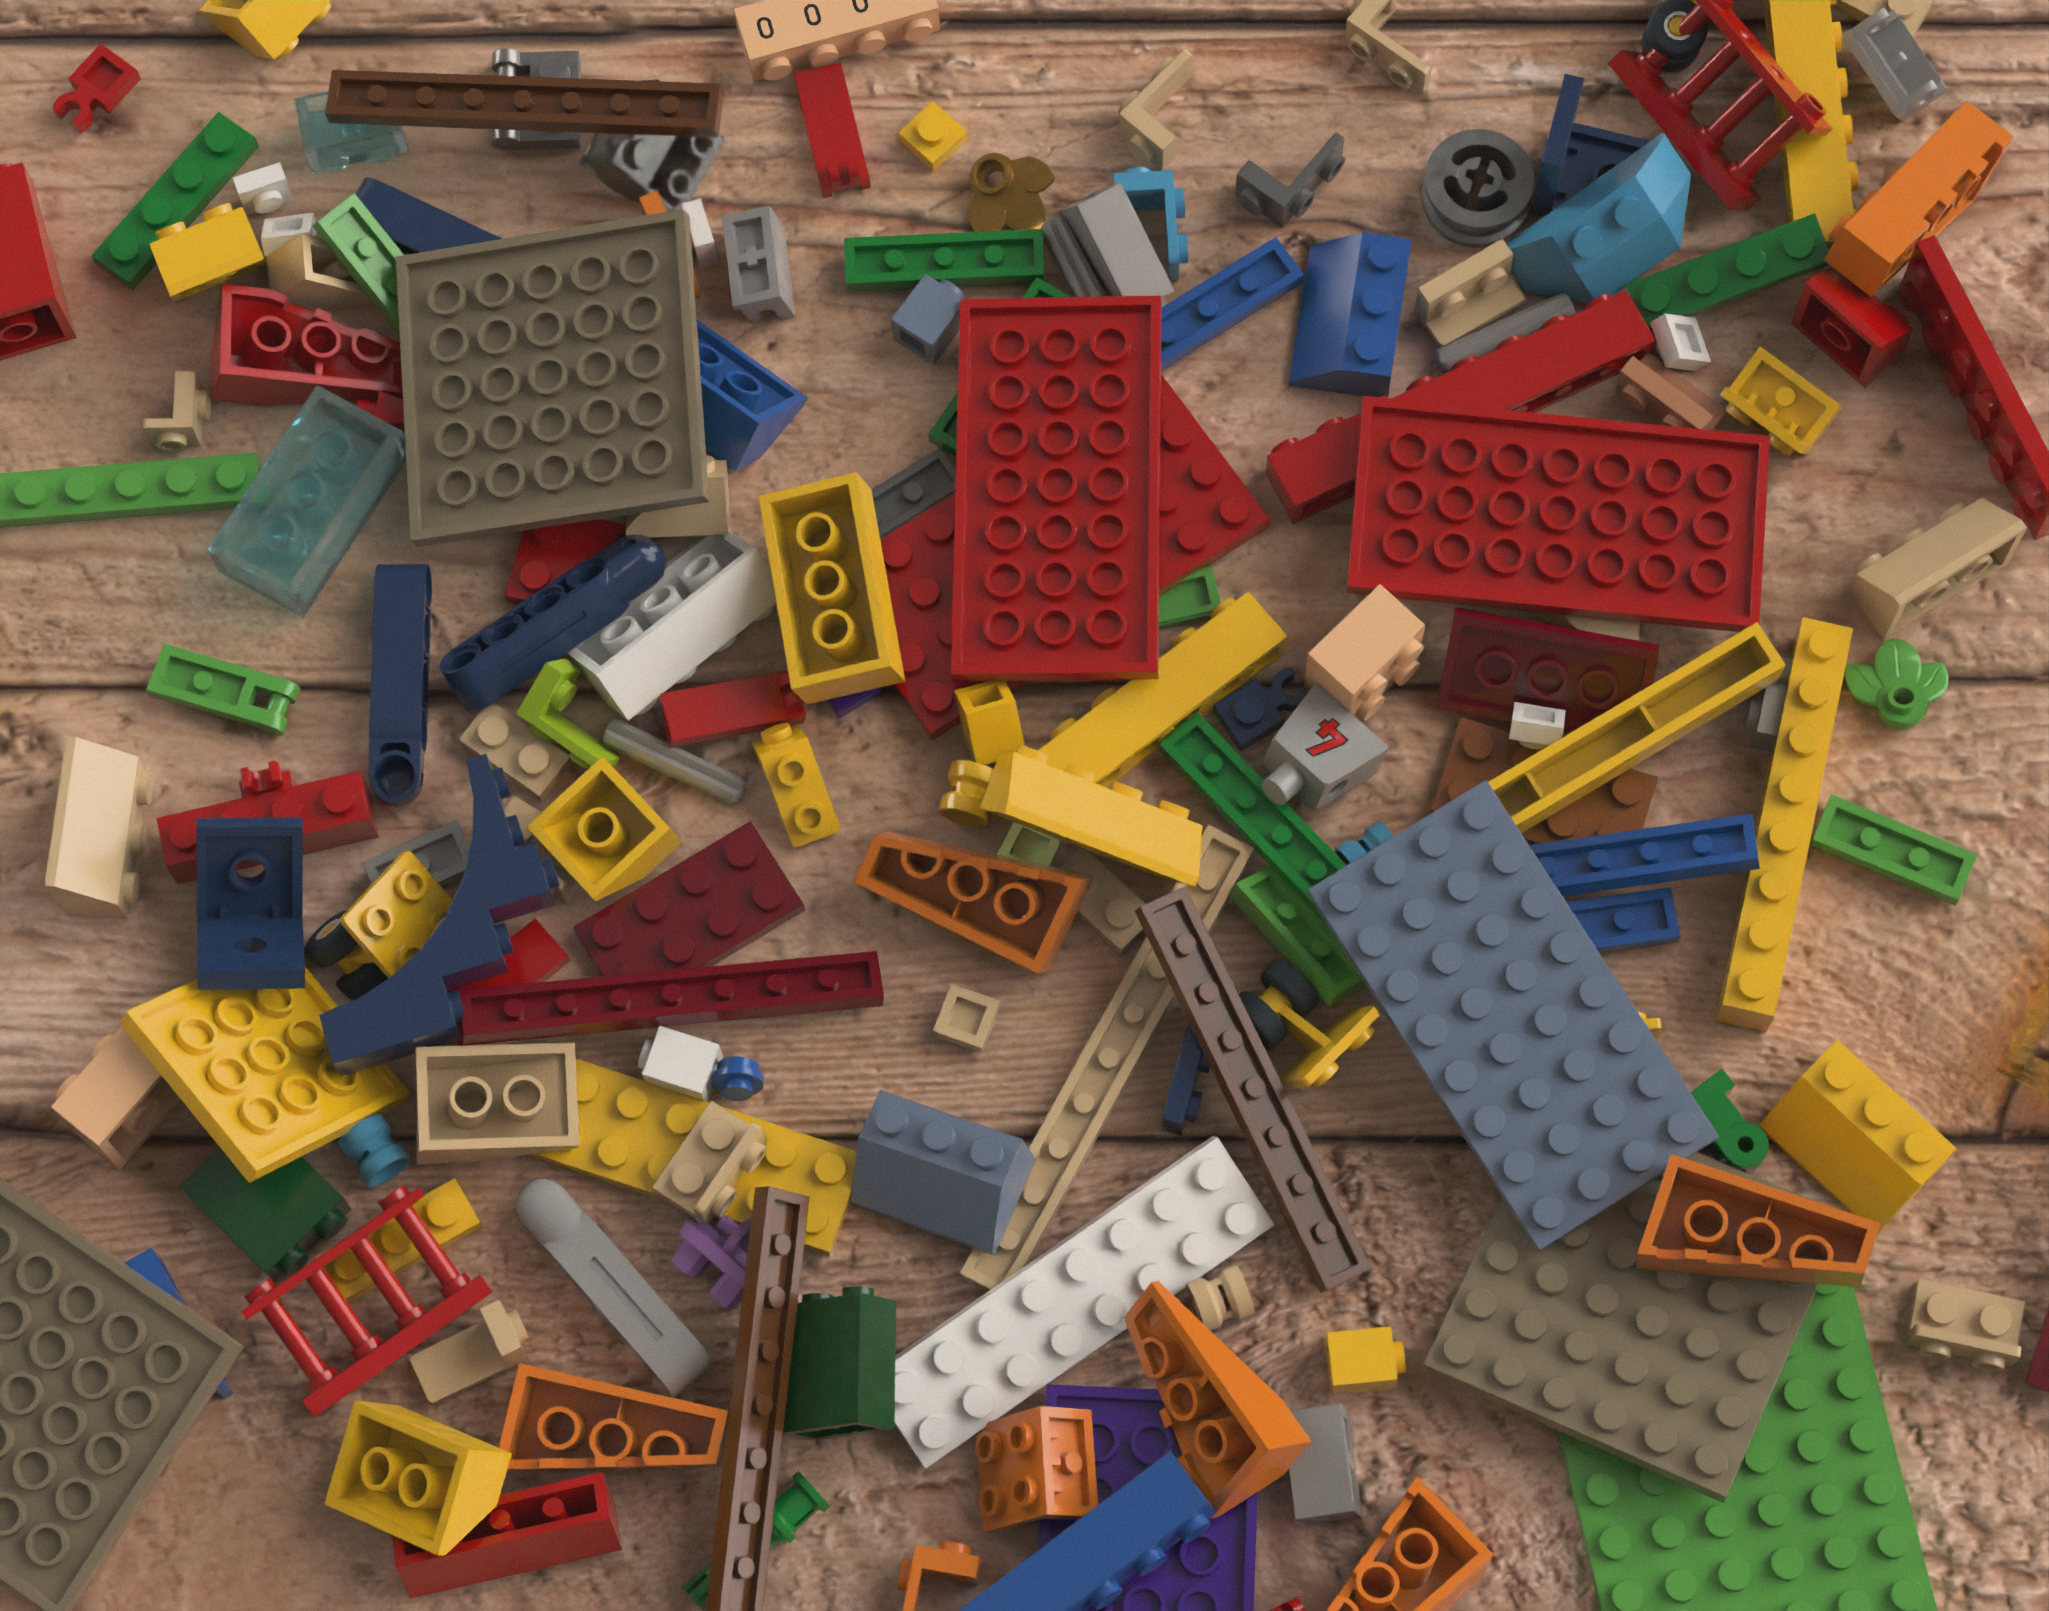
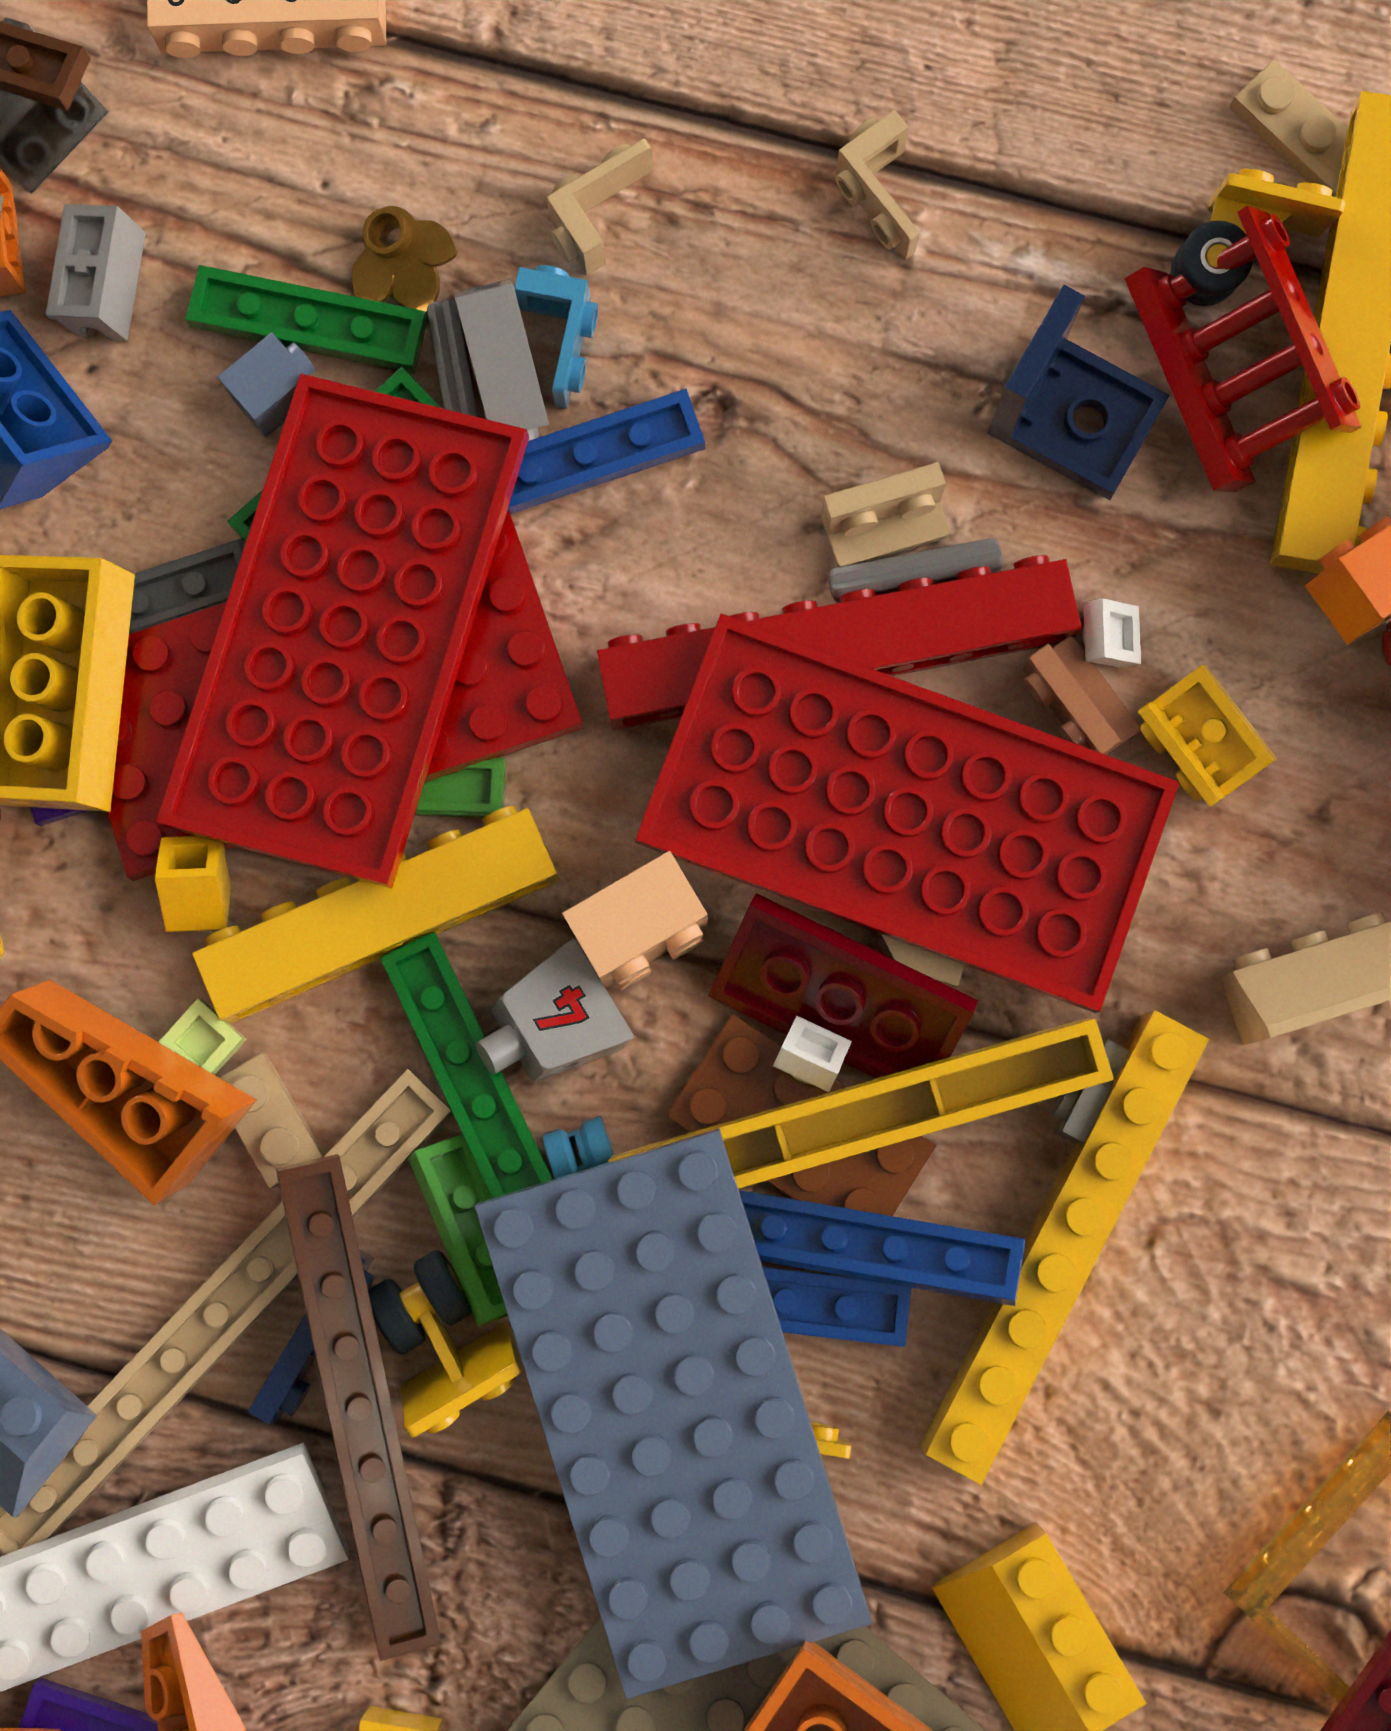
camera: 15 degrees right, 10 degrees up
white plate [682,198,718,268] -> none
red hinge [793,62,871,198] -> none
yellow plate [898,101,968,172] -> none
tan plate [933,983,1001,1053] -> none
yellow wheel [938,760,994,827] -> none
yellow slope [979,745,1202,887] -> none
tan wheel [1186,1265,1255,1331] -> none
dark blue plate [1213,668,1308,752] -> none
dark grey bracket [1235,132,1345,228] -> none
blue slope [1289,232,1412,397] -> none
flat silver wheel [1422,129,1534,247] -> none
dark azure wedge [1506,133,1691,304] -> none
green plate [1625,213,1829,332] -> none
green leg [1690,1069,1769,1174] -> none
red slope [1791,267,1914,388] -> none
bright green plate [1809,794,1977,906] -> none
bright green plate [1844,638,1948,731] -> none

